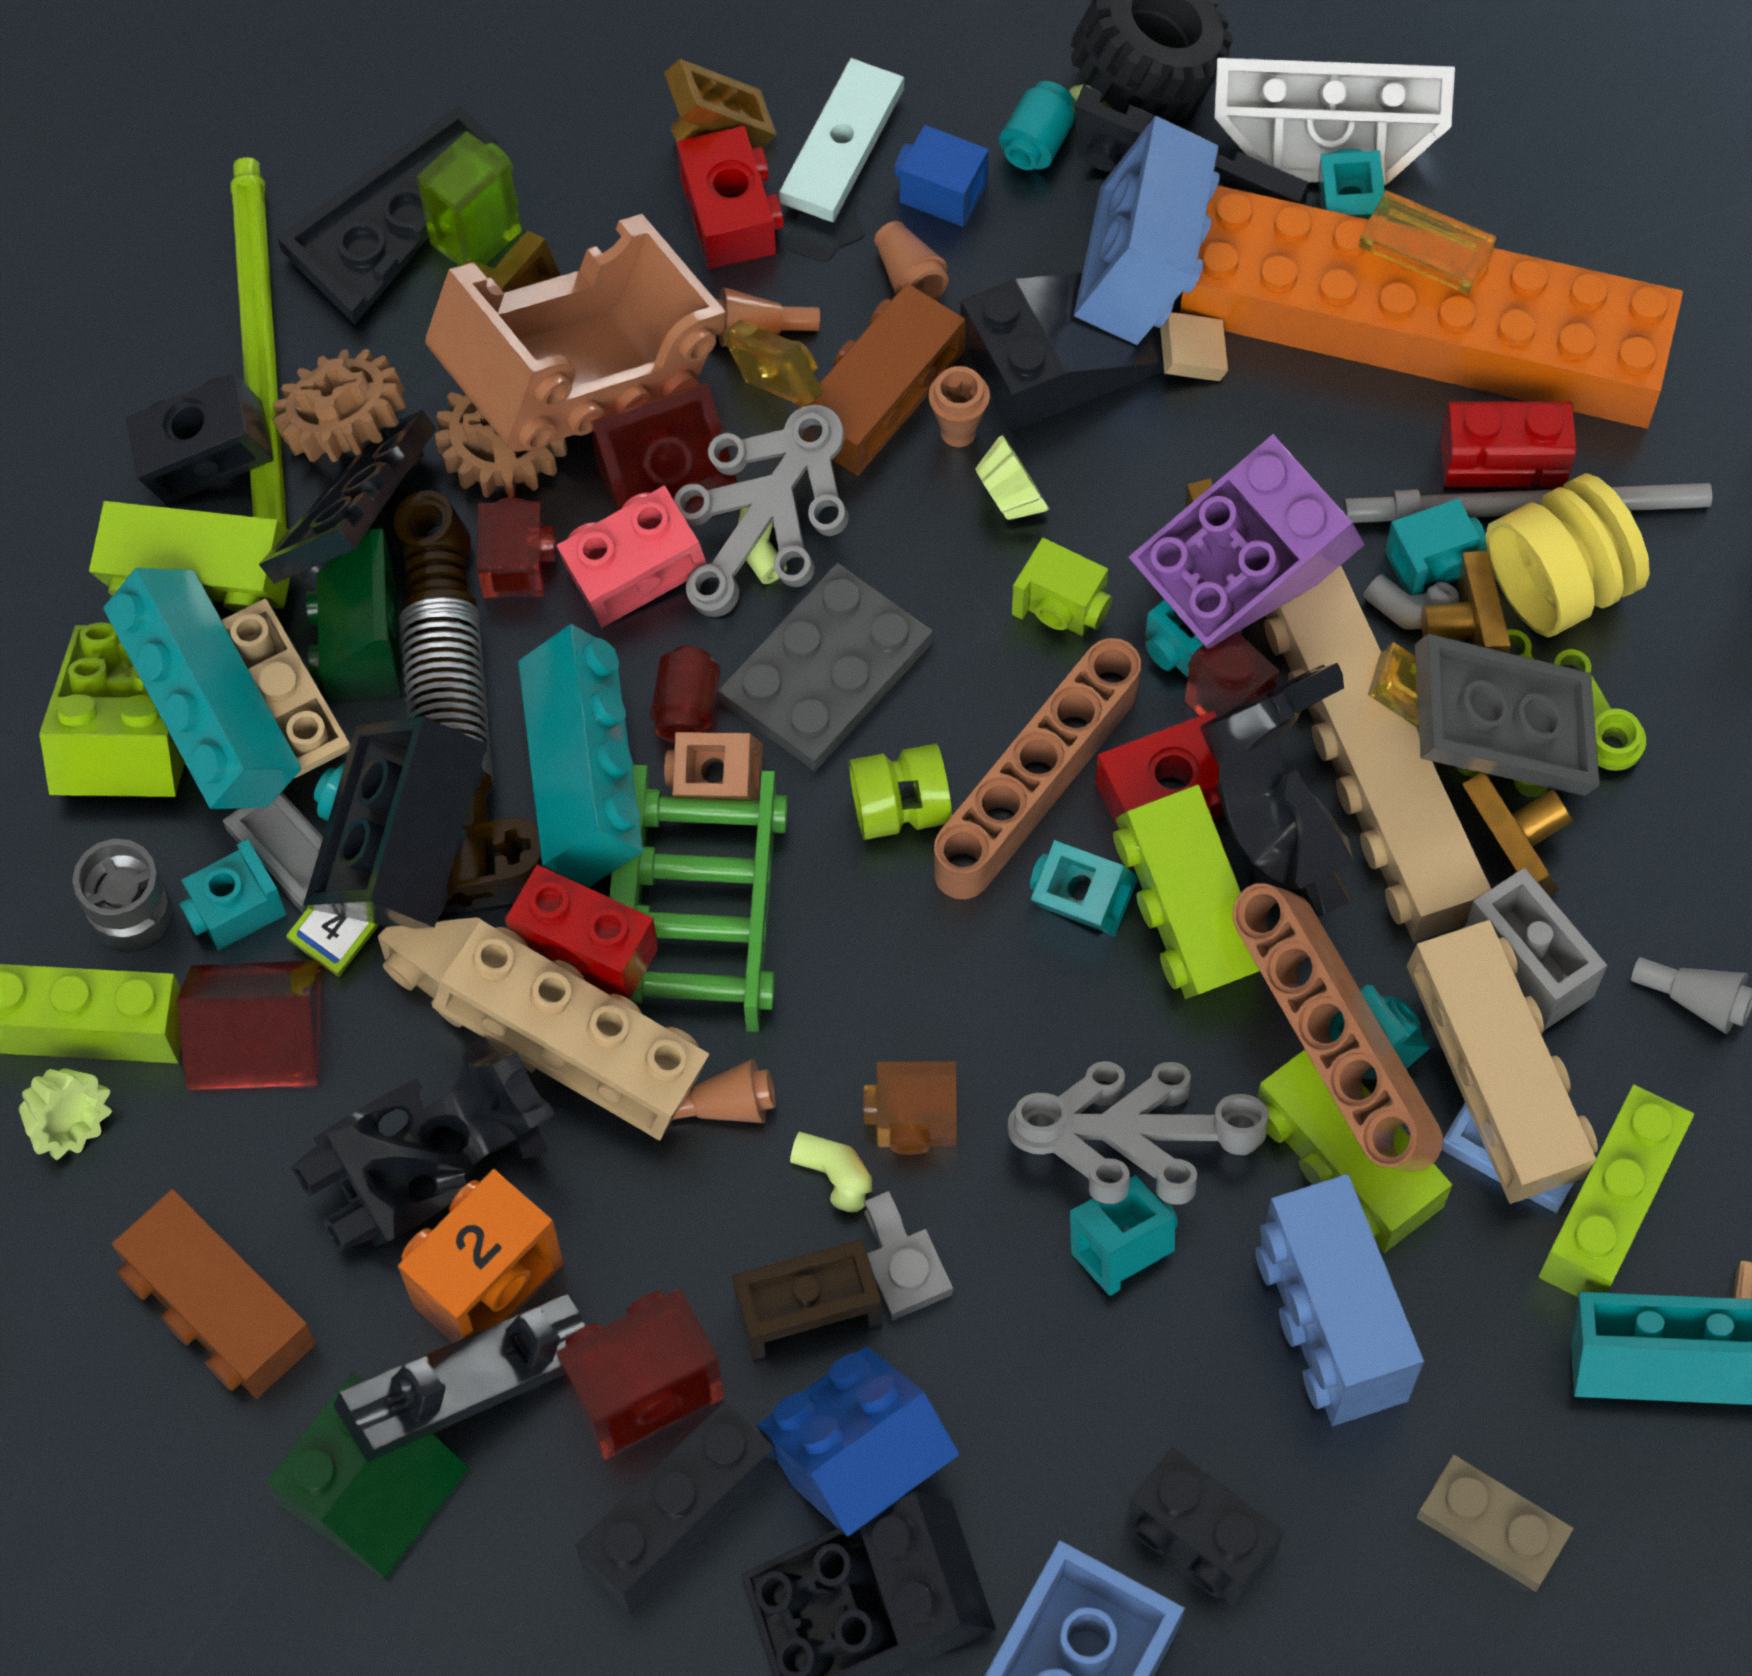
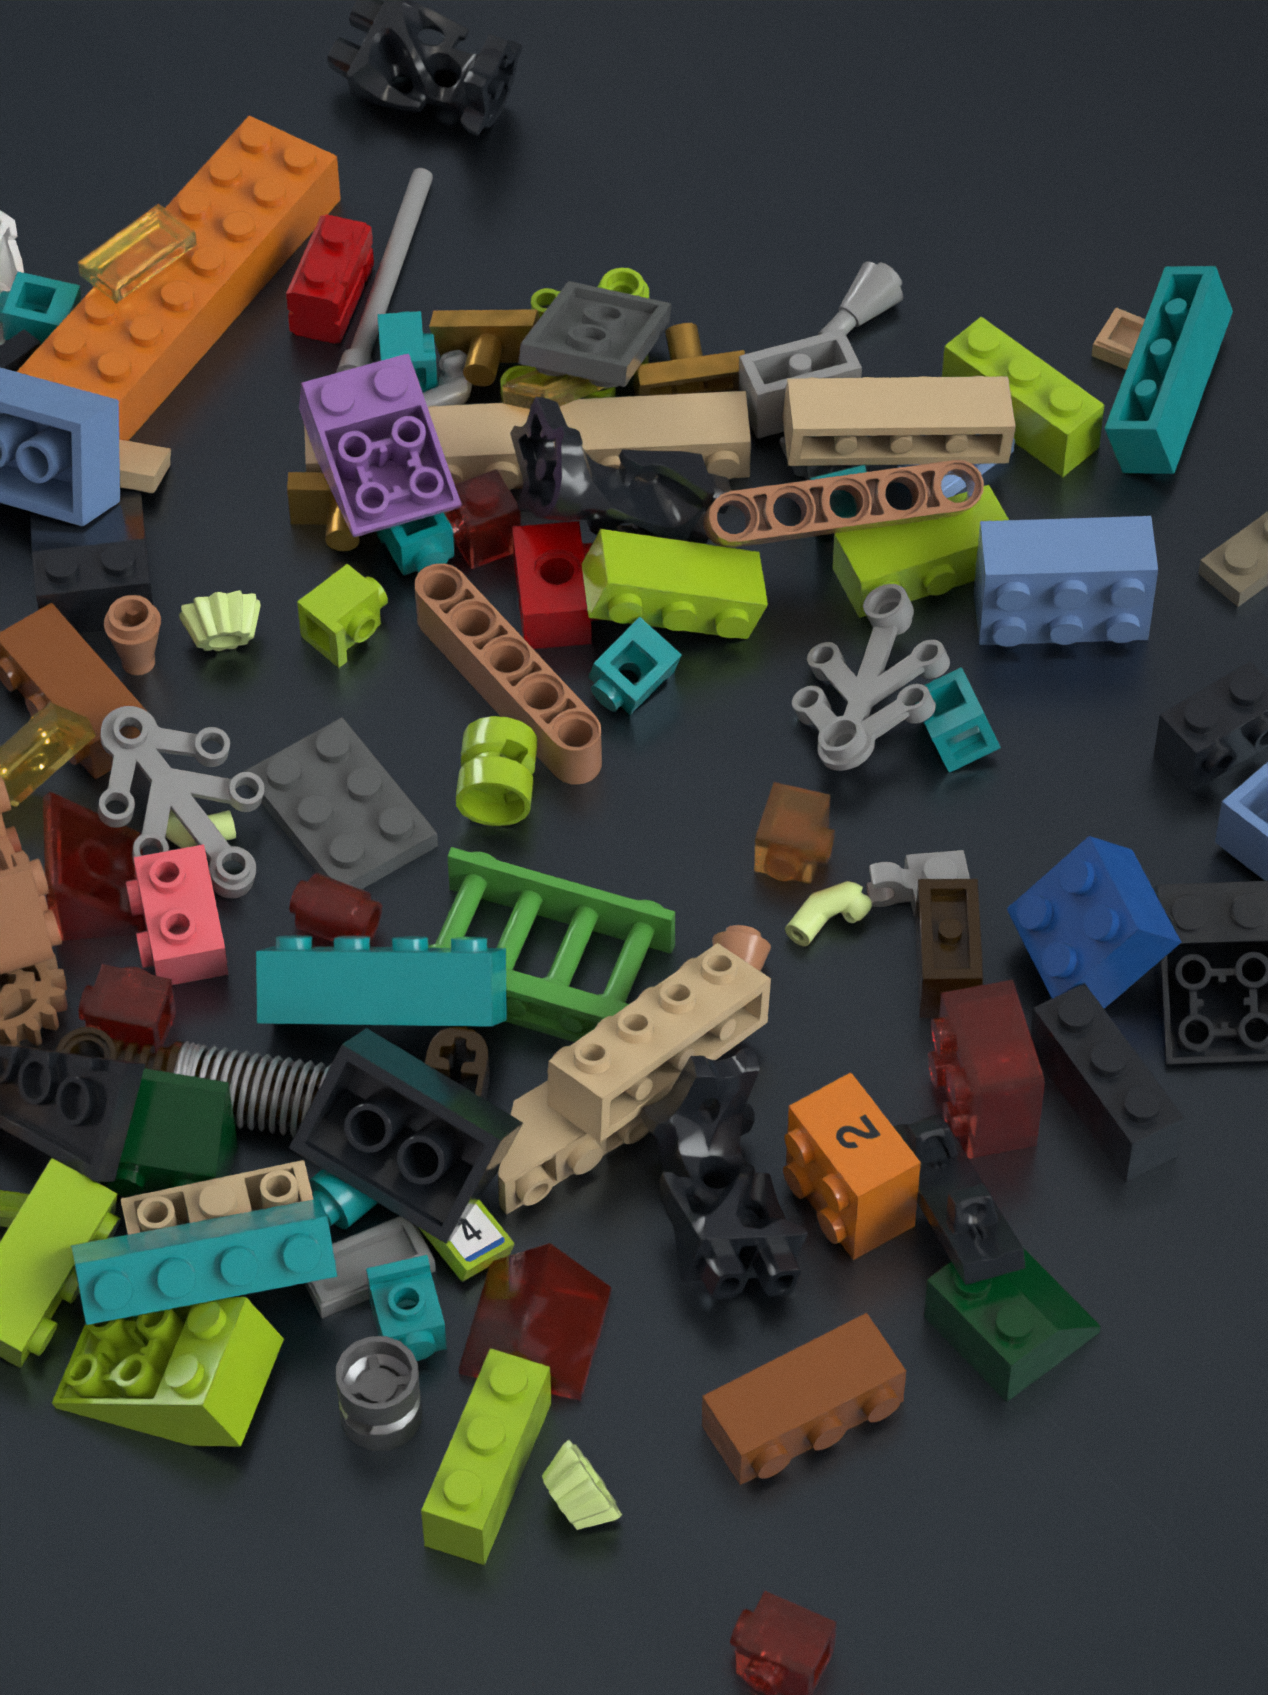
camera: 75 degrees left, 10 degrees down
red brick [505,865,658,1000] -> none
nougat brick [664,732,763,800] -> none
light yellow wheel [1485,473,1650,638] -> none

